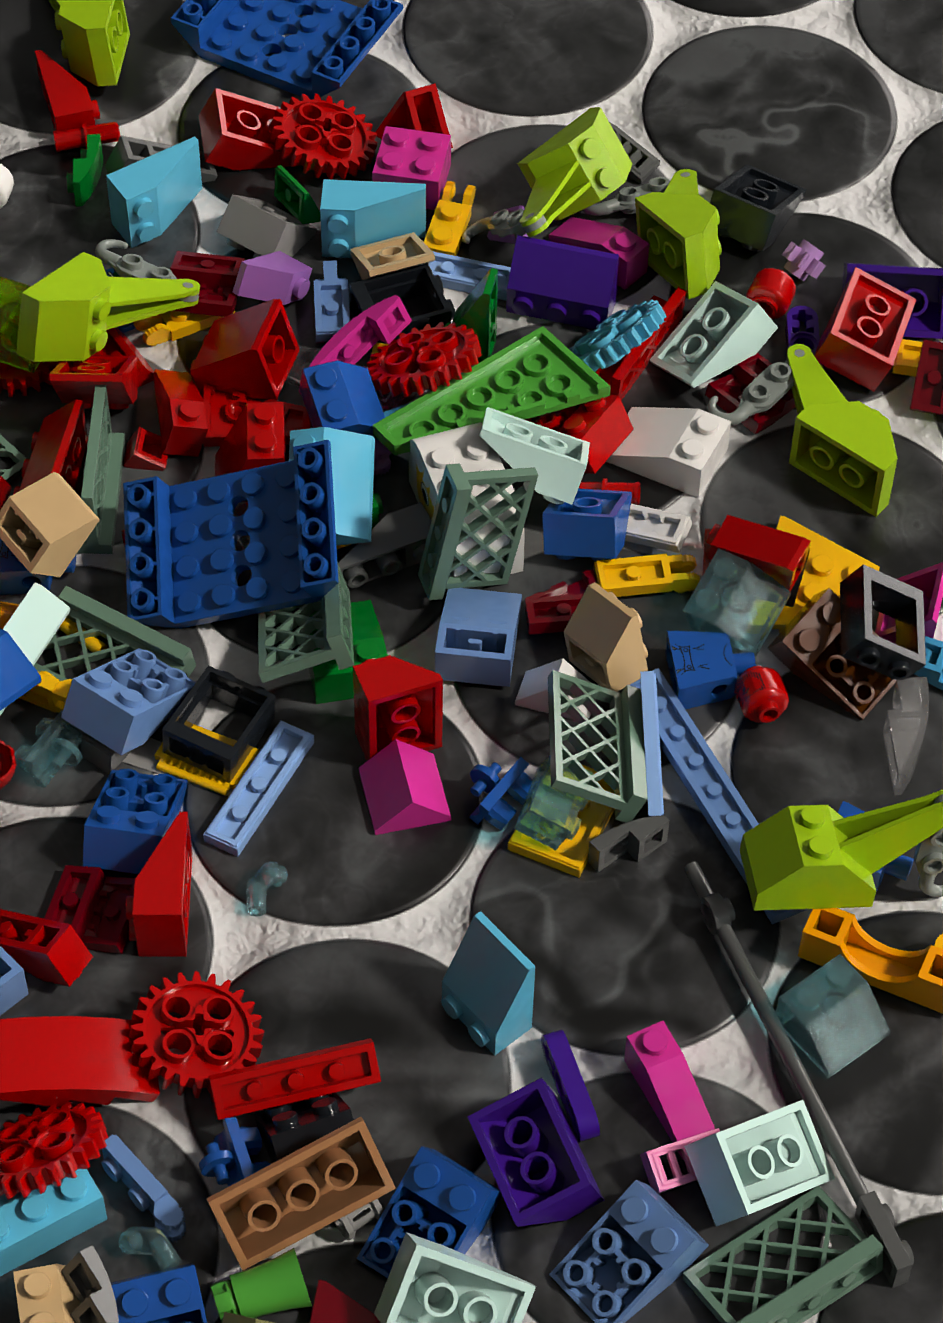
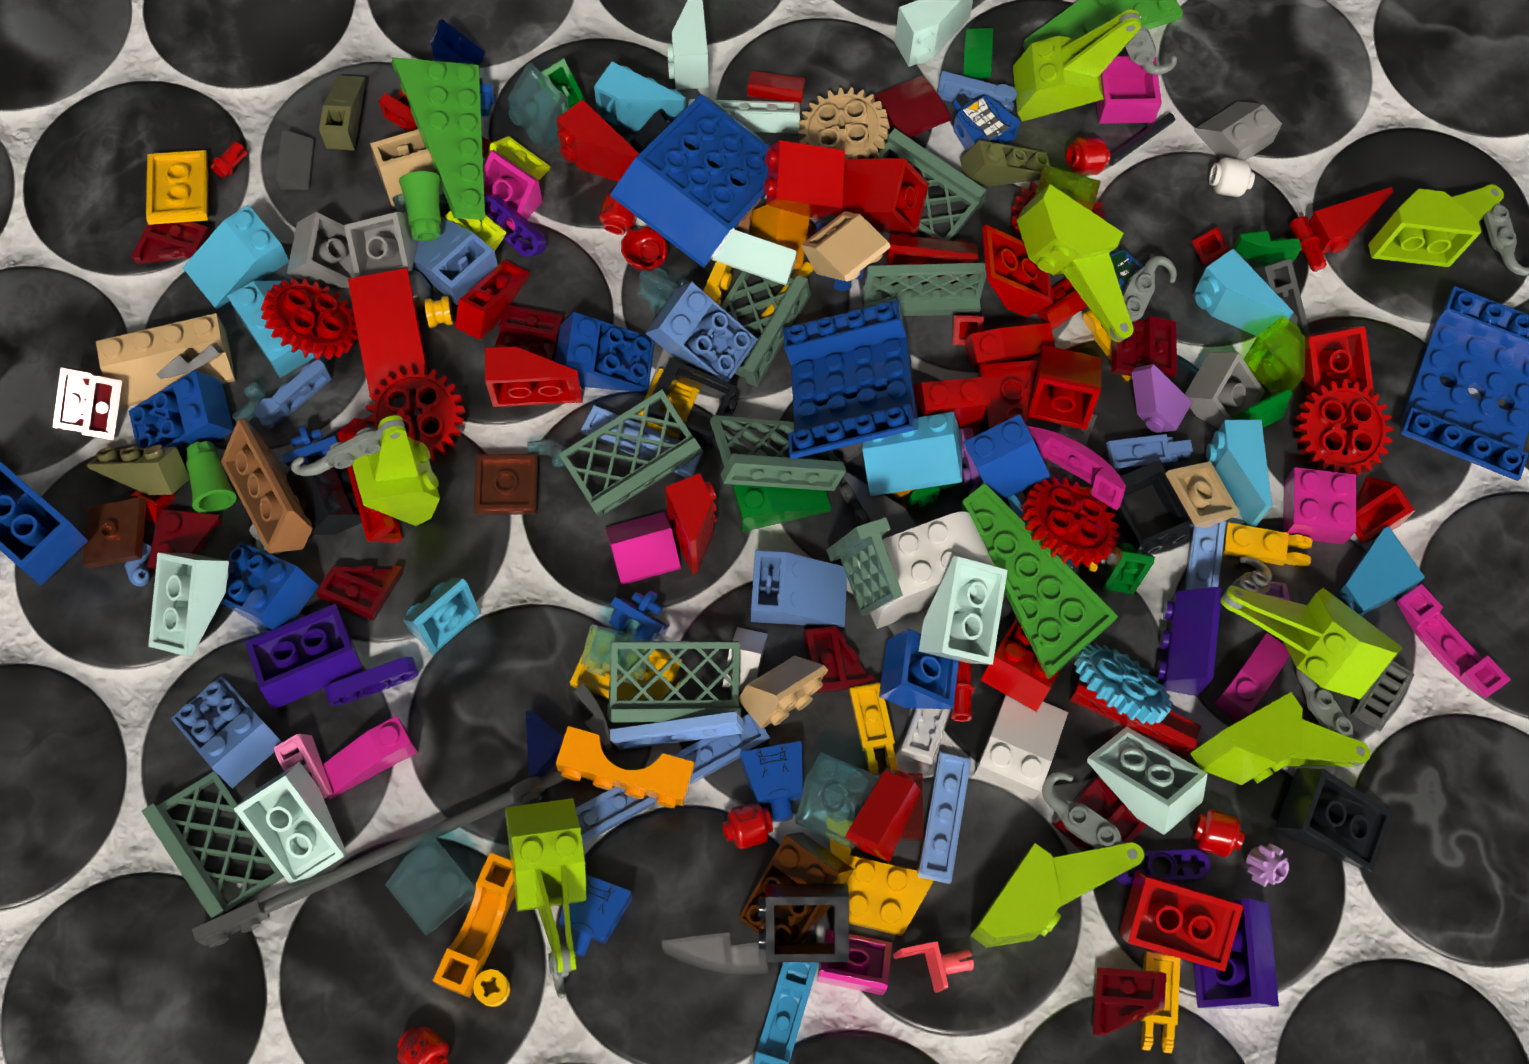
camera: 85 degrees right, 15 degrees up
none -> lime slope [291,415,440,526]
none -> dark red wing [316,565,403,621]
none -> yellow wheel [425,296,454,328]
none -> copper plate [473,454,538,515]
none -> clear blue slope [526,711,564,778]
none -> light orange arch [556,726,695,808]
none -> sand green fence [559,389,702,518]
none -> coral bracket [893,941,974,993]
none -> light blue tile [917,752,972,884]
none -> red slope [1192,226,1231,266]
none -> clear neon green slope [1243,316,1305,395]
none -> dark azure slope [1336,526,1425,616]
none -> dark pink slope [1396,584,1511,699]

